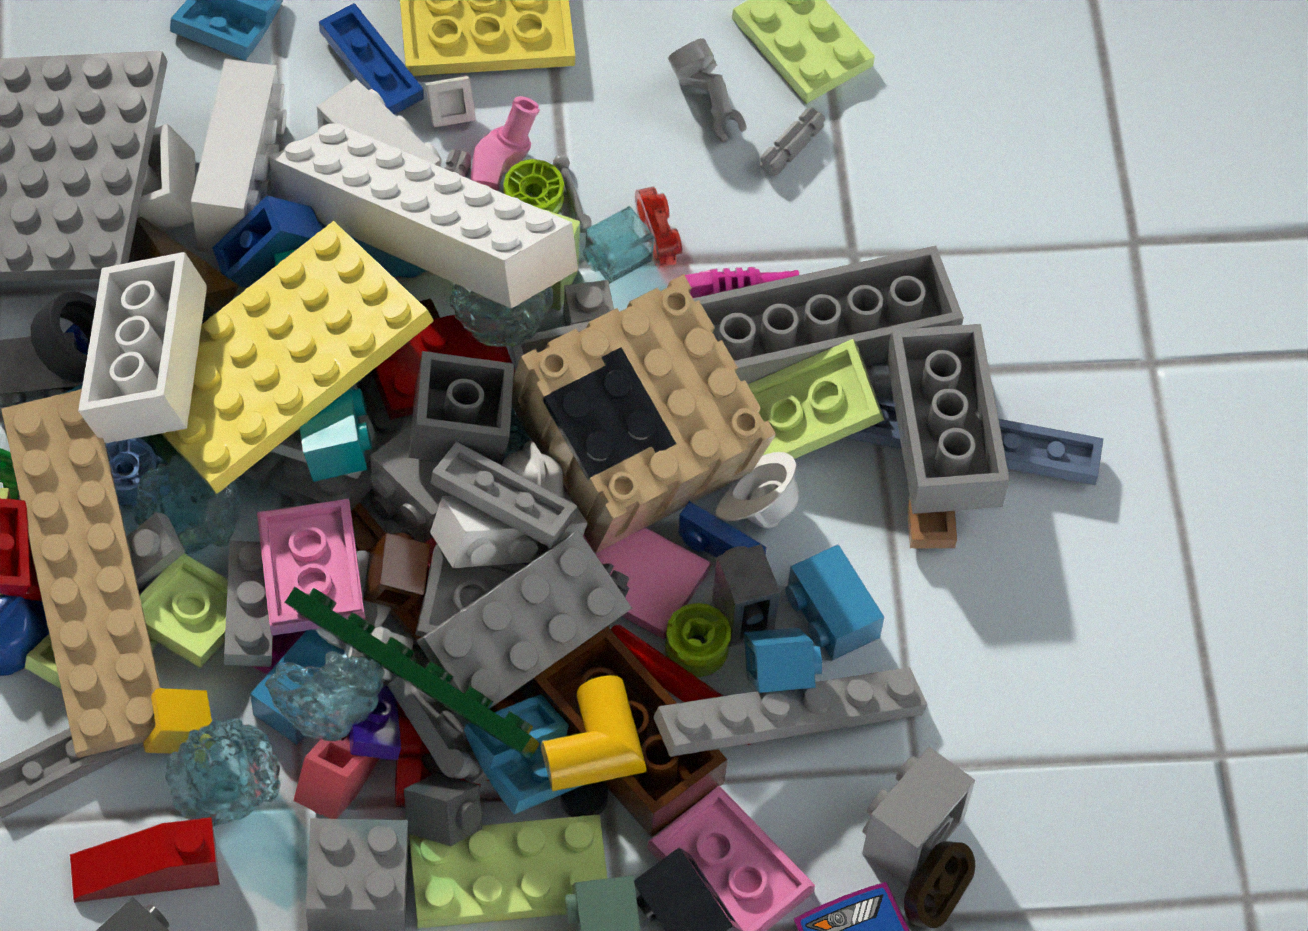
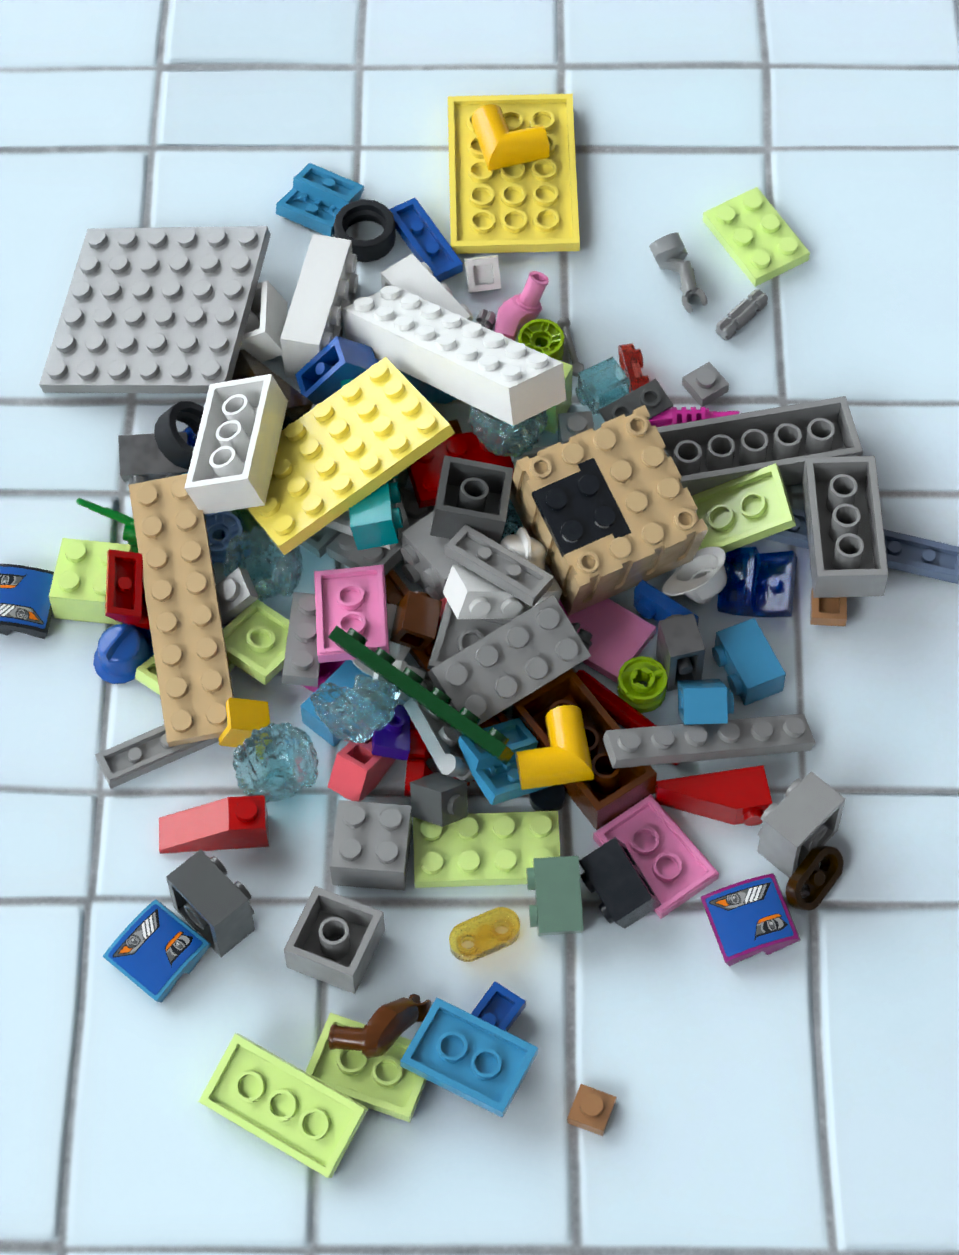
camera: 10 degrees right, 0 degrees up
none -> black tyre [334,199,396,262]
none -> dark grey hinge [598,379,673,422]
none -> red slope [655,765,772,826]
none -> light grey plate [682,362,729,407]
none -> clear blue slope [717,546,797,618]

